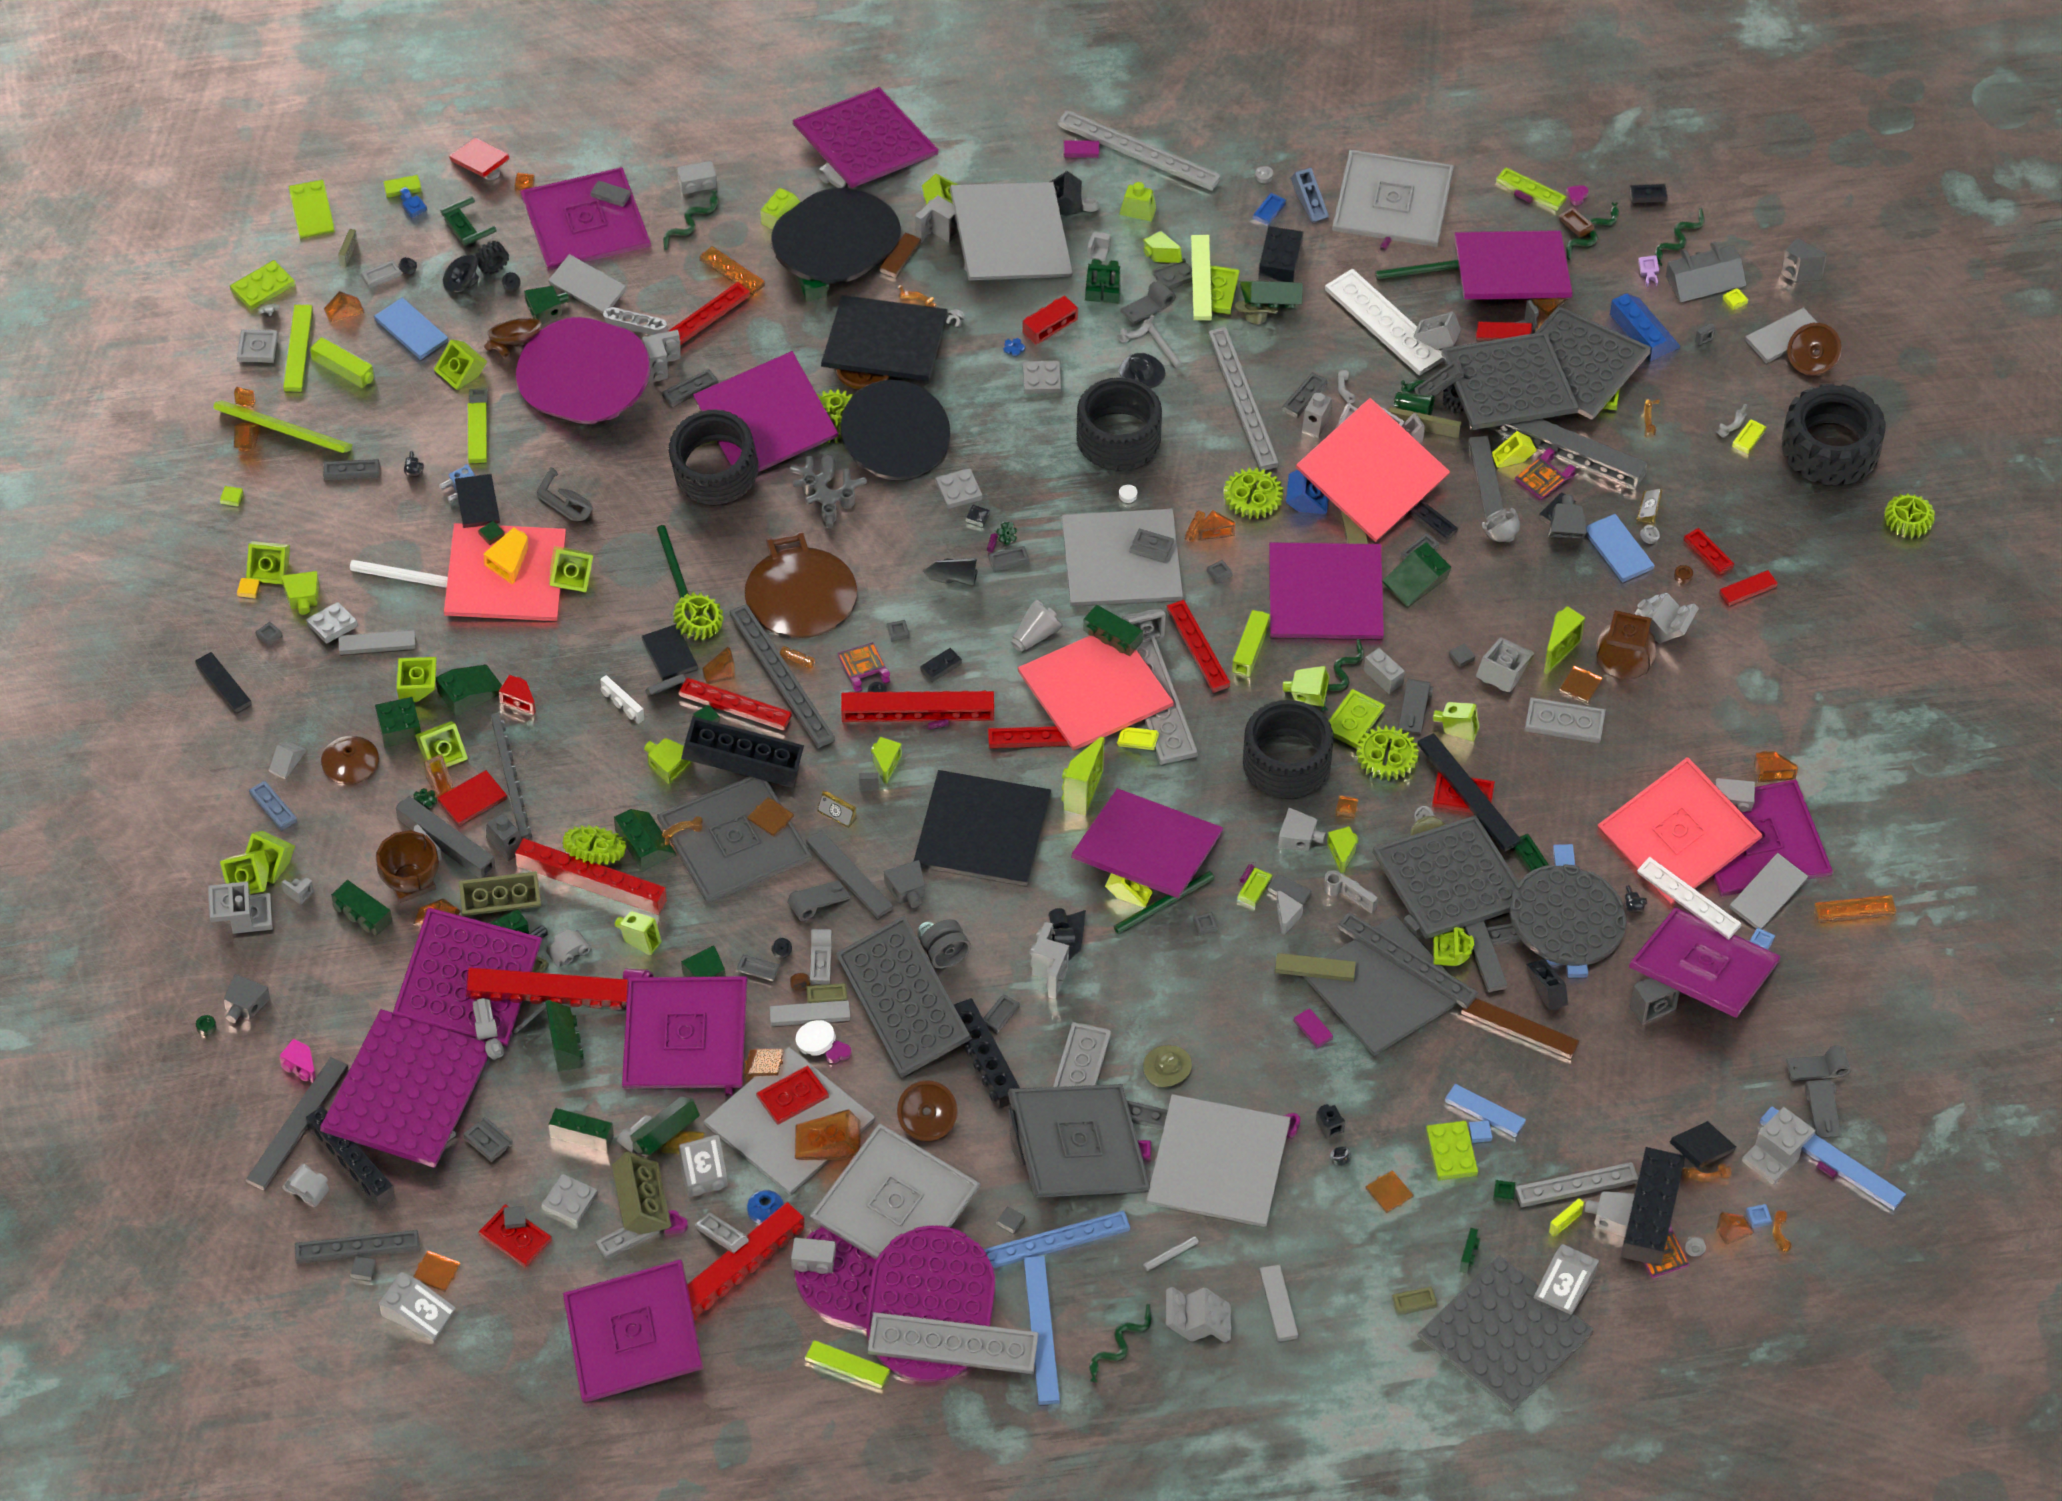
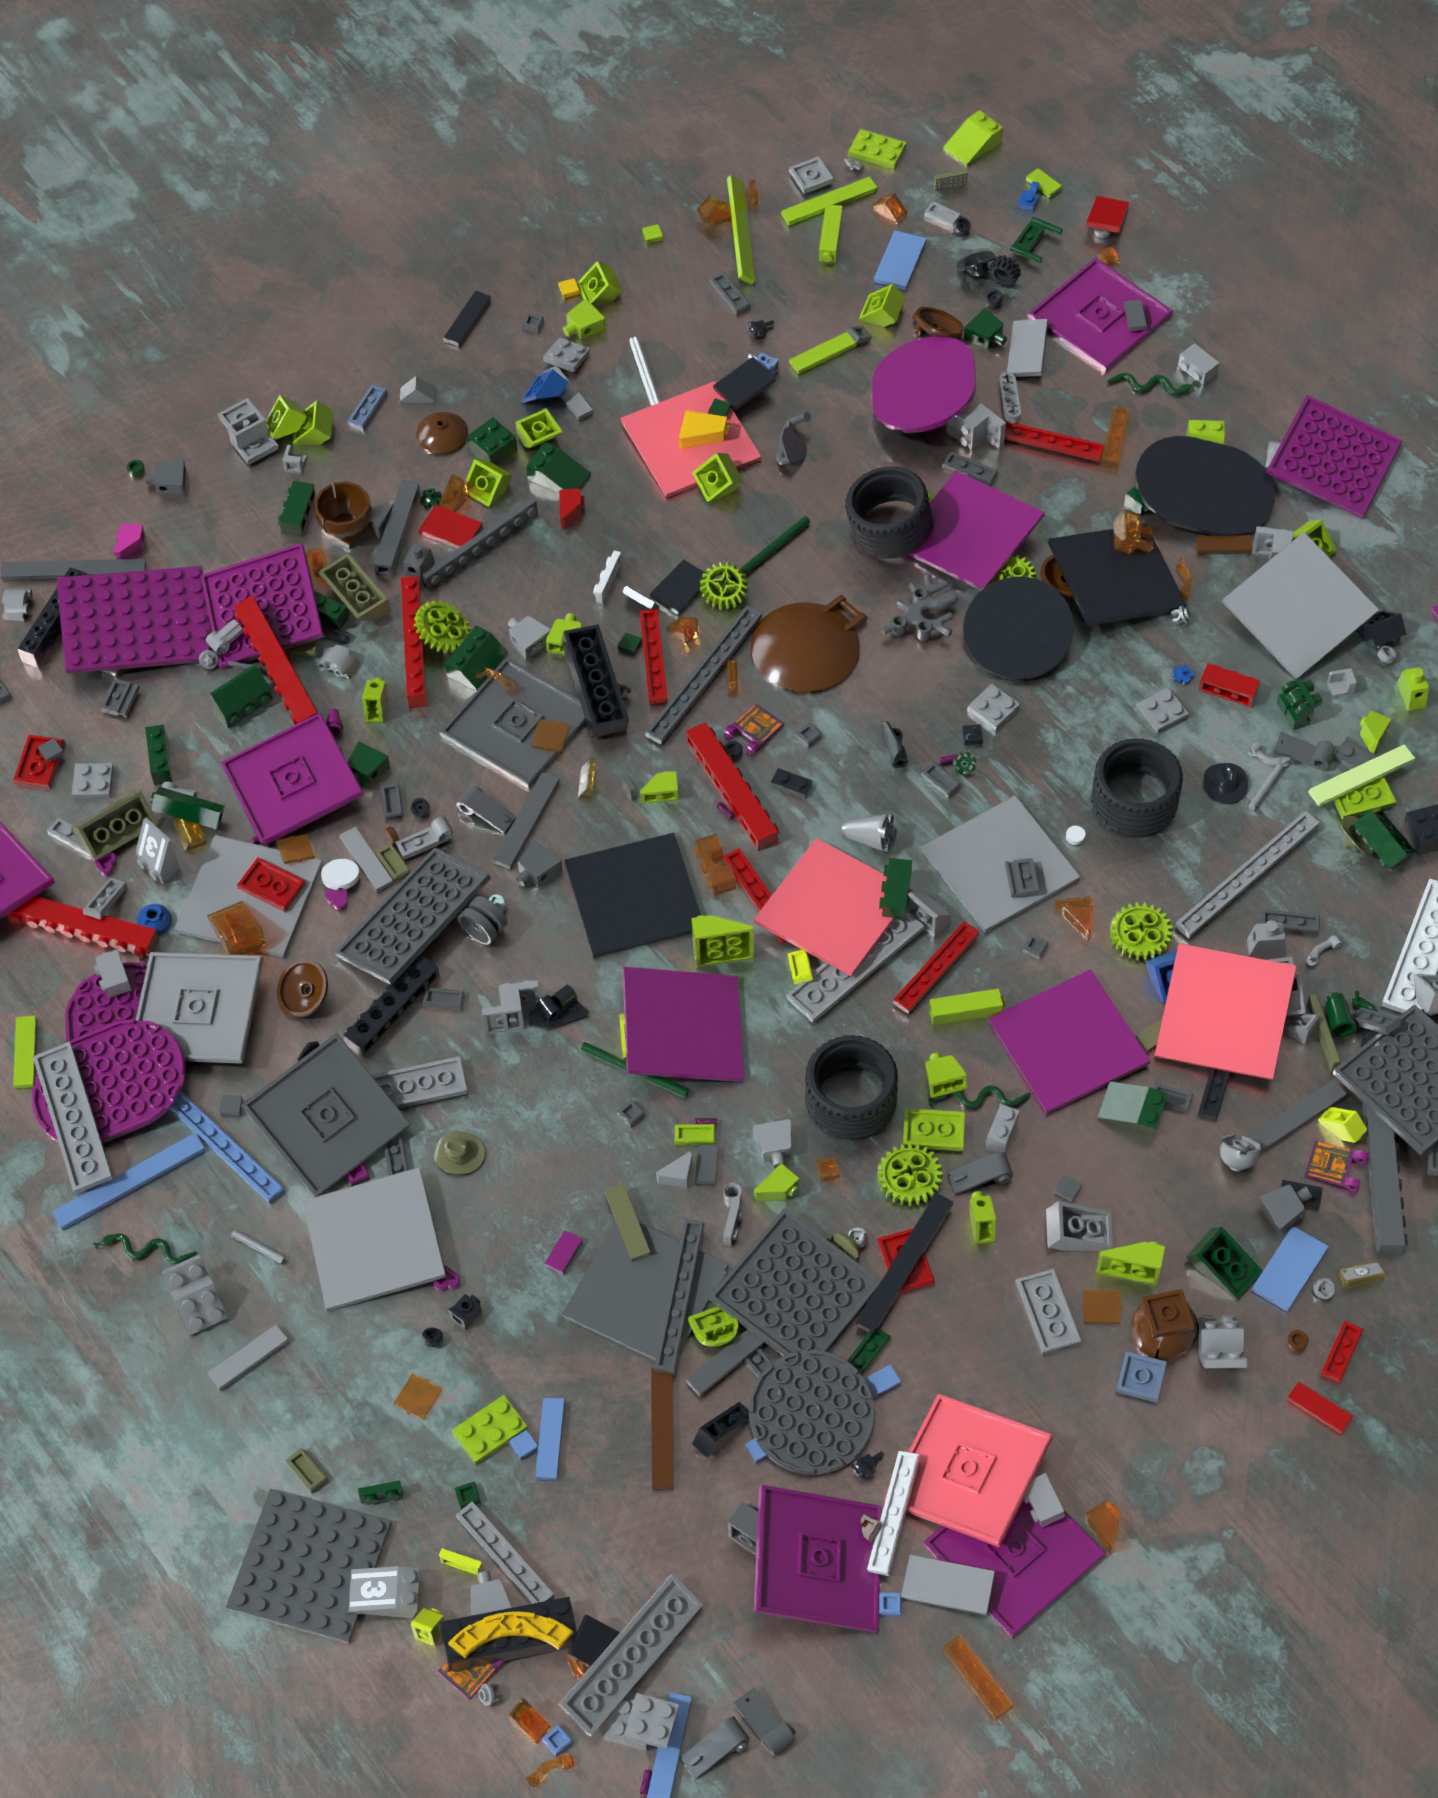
camera: 65 degrees right, 5 degrees up
none -> neon yellow slope [411,1608,445,1646]
none -> yellow tile [448,1612,573,1658]
none -> light grey torso [508,616,551,660]
none -> blue slope [521,369,568,403]
none -> light grey plate [558,1574,703,1736]
none -> clear orange arch [693,833,736,896]
none -> tile [861,1514,883,1543]
none -> clear orange brick [1113,509,1153,554]
none -> sand blue plate [1116,1351,1167,1403]
none -> dark green slope [1186,1226,1263,1300]

